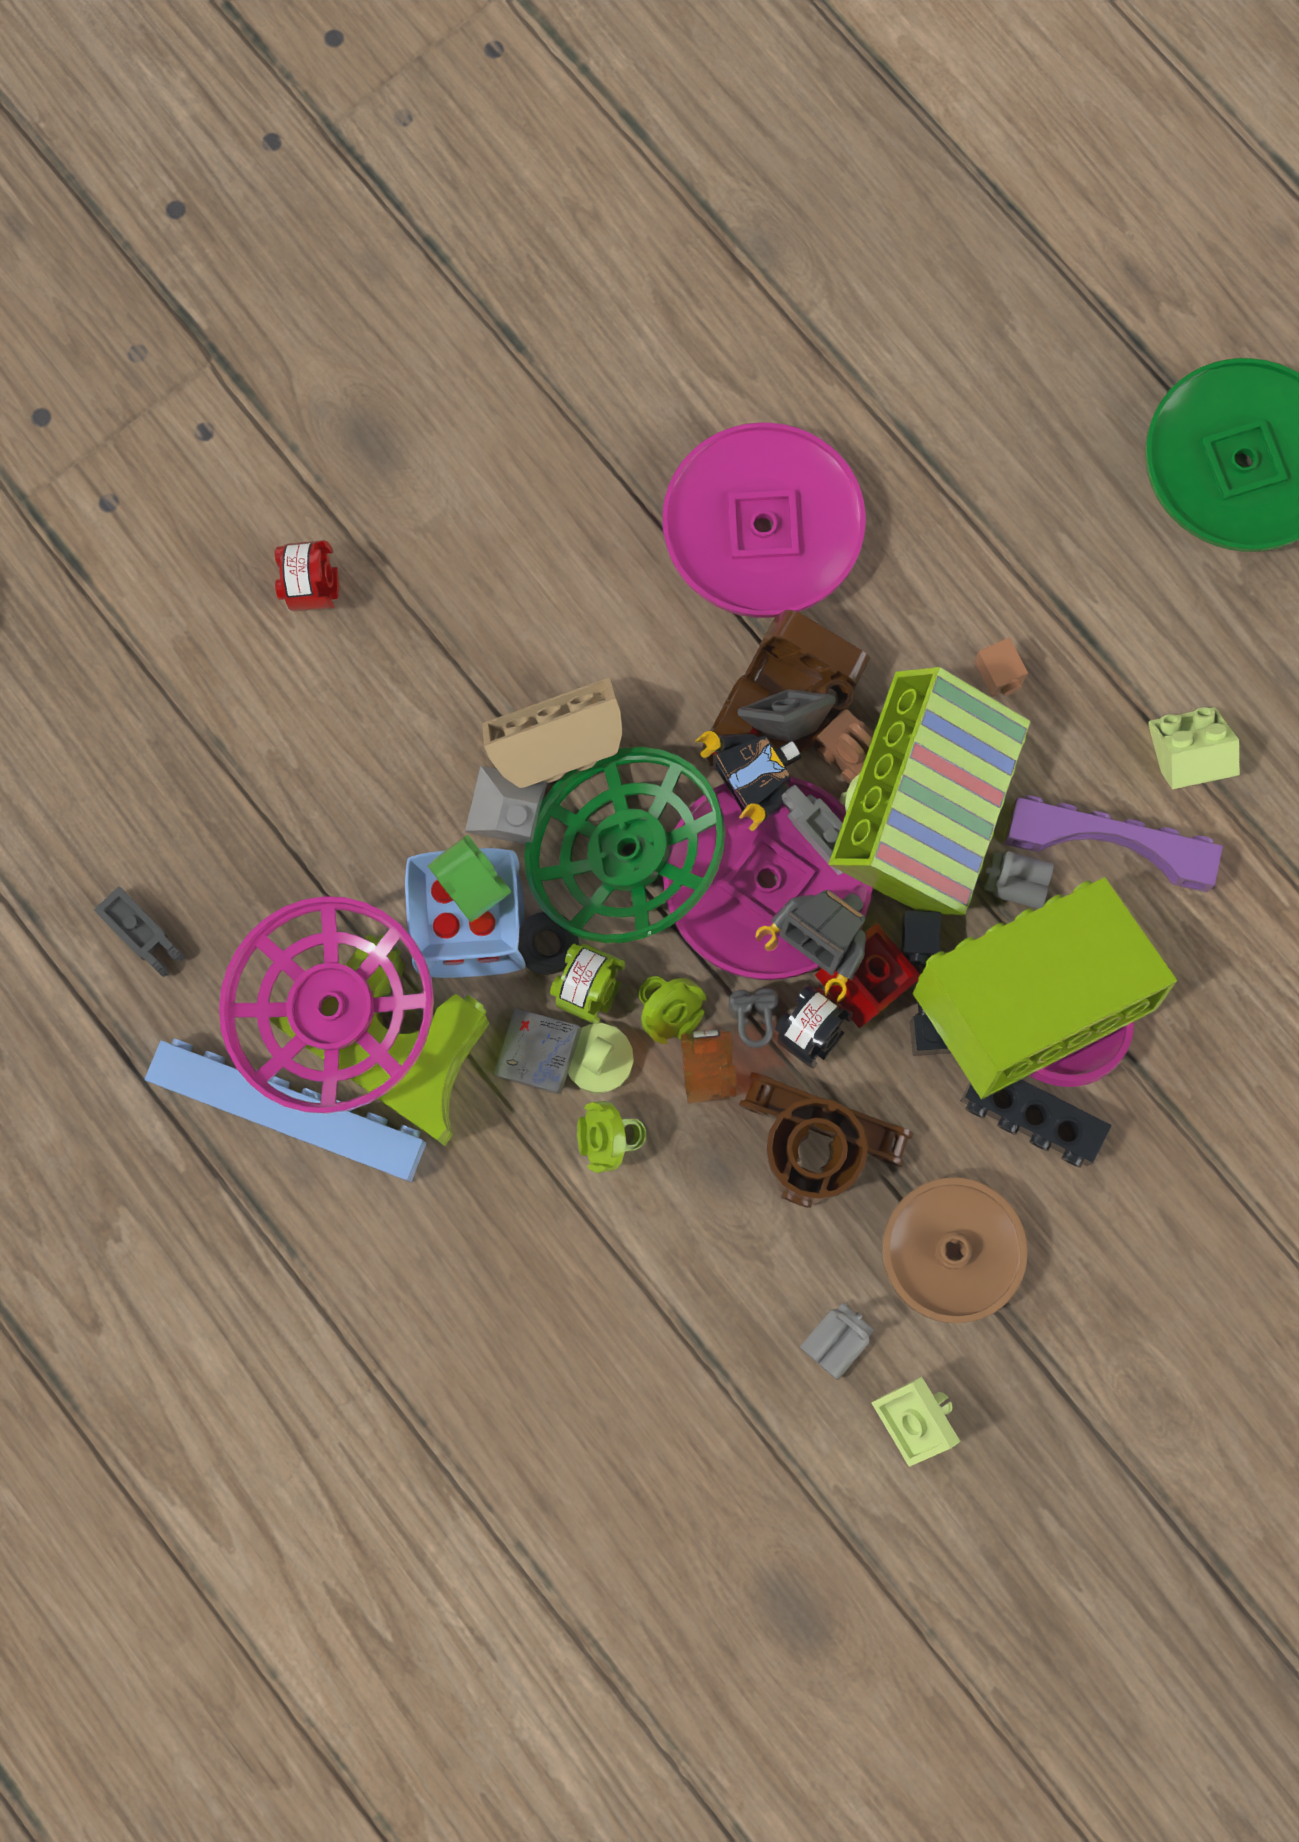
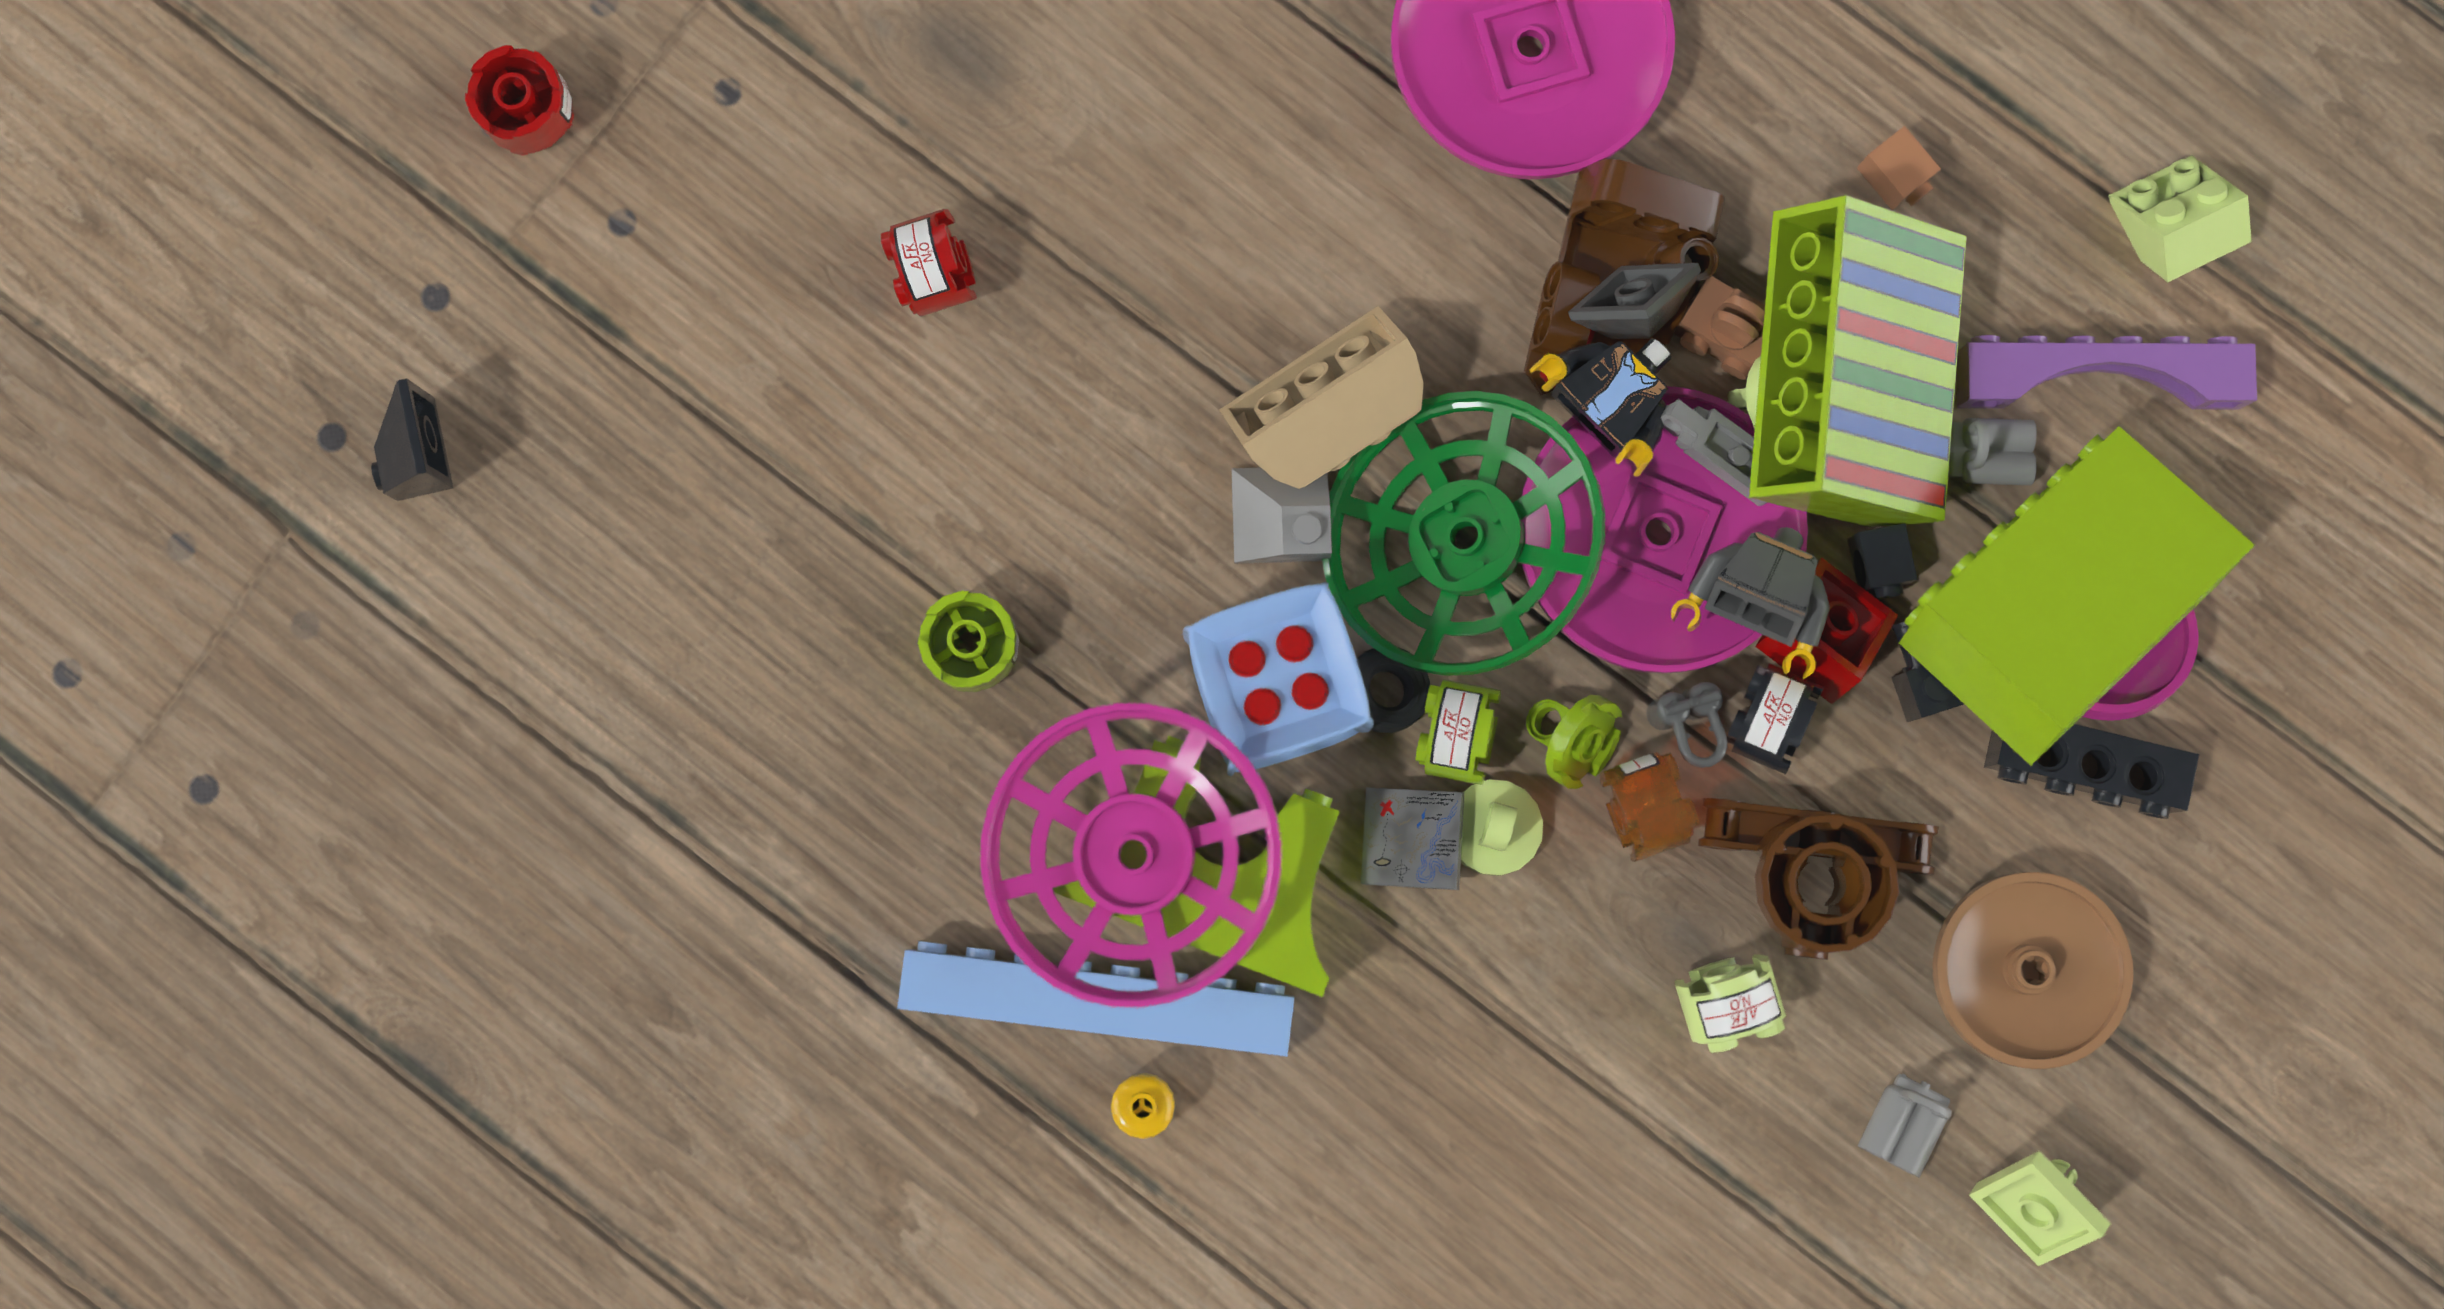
camera: 20 degrees left, 5 degrees up
dark grey hinge [94,886,185,978] -> none
bright green brick [427,835,511,923] -> none
lime tile [577,1101,646,1173] -> none
none -> red brick [464,45,574,156]
none -> lime brick [918,591,1019,692]
none -> yellow head [1111,1073,1175,1139]
none -> brick [1675,954,1786,1053]

